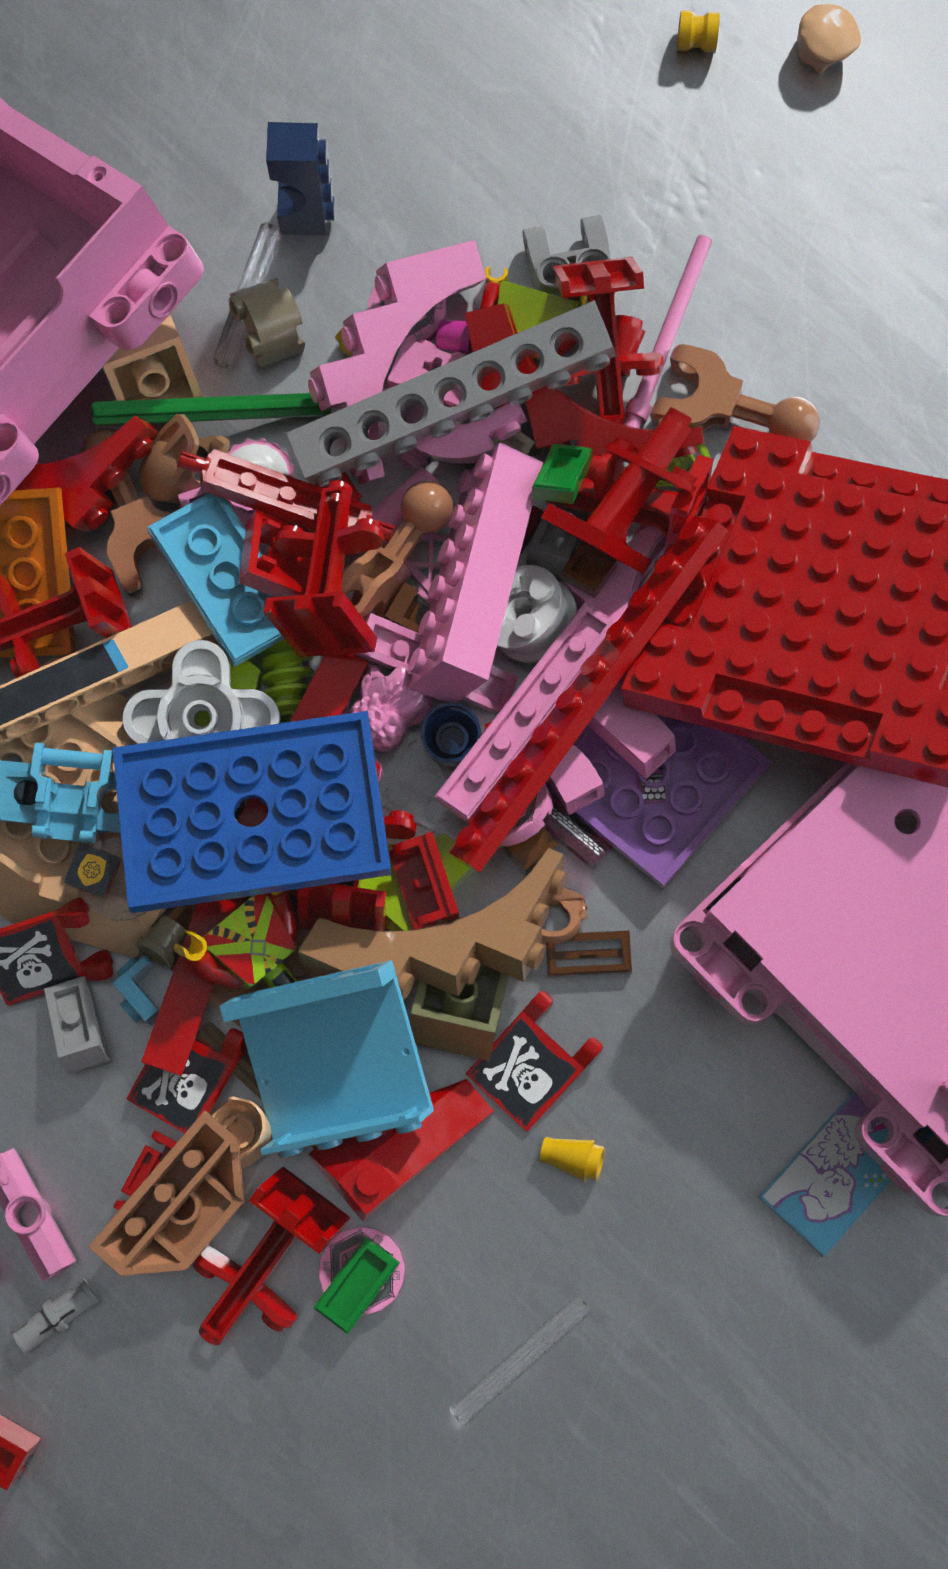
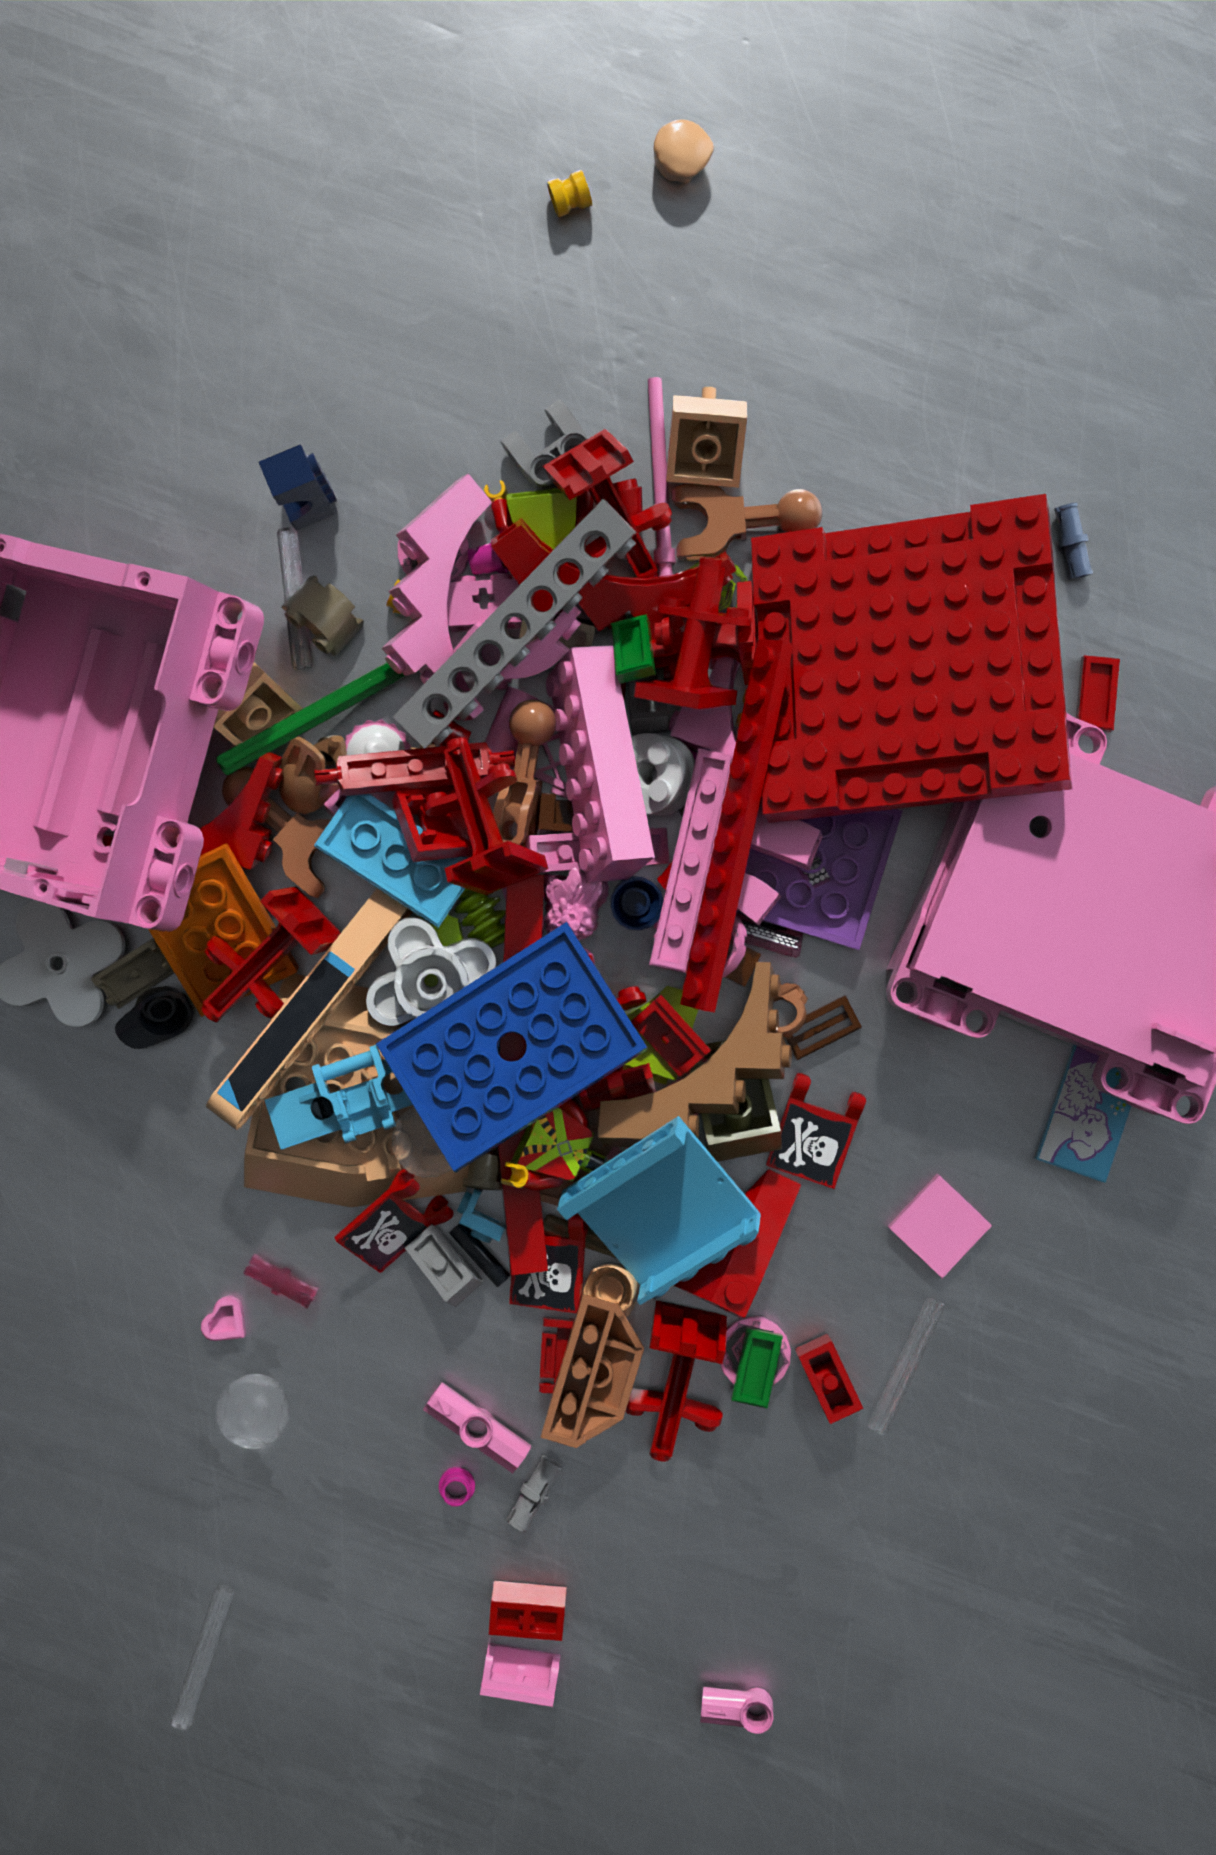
camera: 25 degrees left, 10 degrees up
black tile [63,843,122,900] -> none
yellow cone [539,1137,605,1182] -> none
reddish brown tile [560,541,617,598] -> none
none -> black piece [449,1223,511,1288]
none -> light nougat piece [666,387,747,488]
none -> red brick [795,1334,864,1424]
none -> bright pink tile [887,1174,992,1278]

